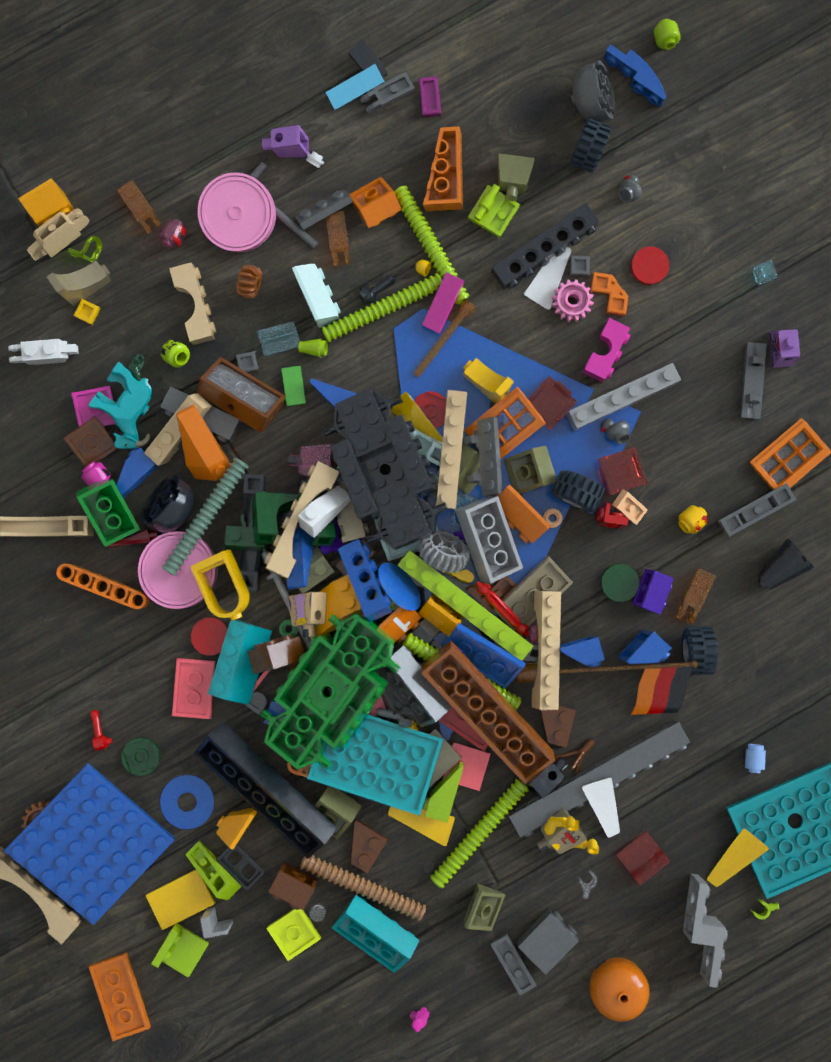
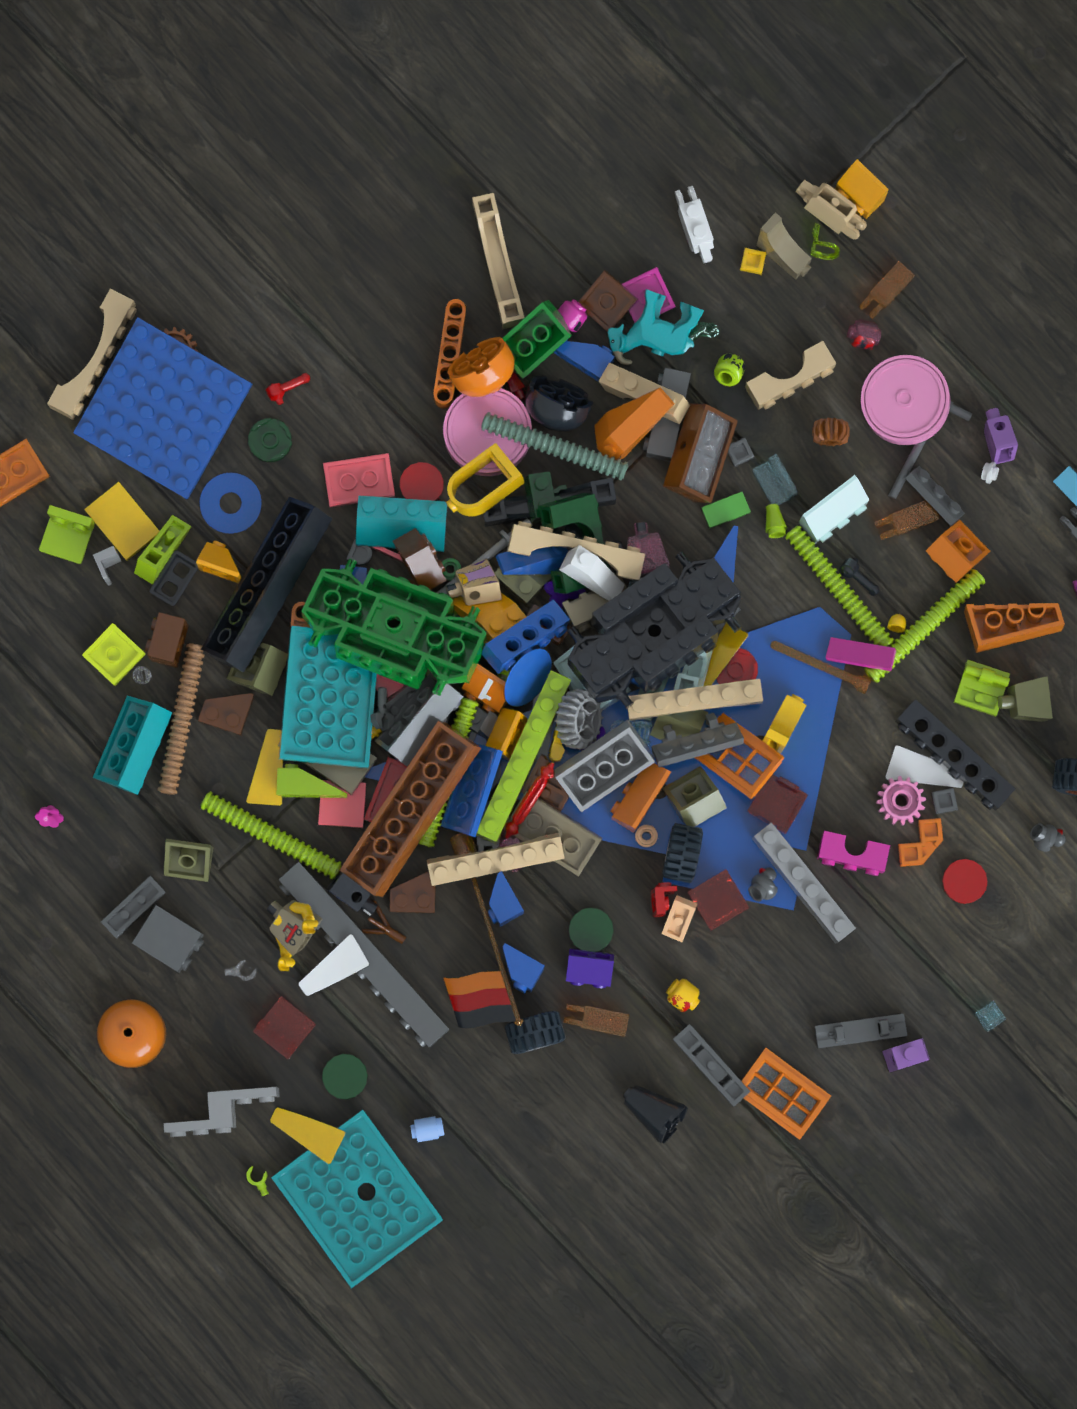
camera: 75 degrees right, 5 degrees down
none -> dark green tile [322,1054,368,1099]
none -> orange cylinder [447,337,515,397]

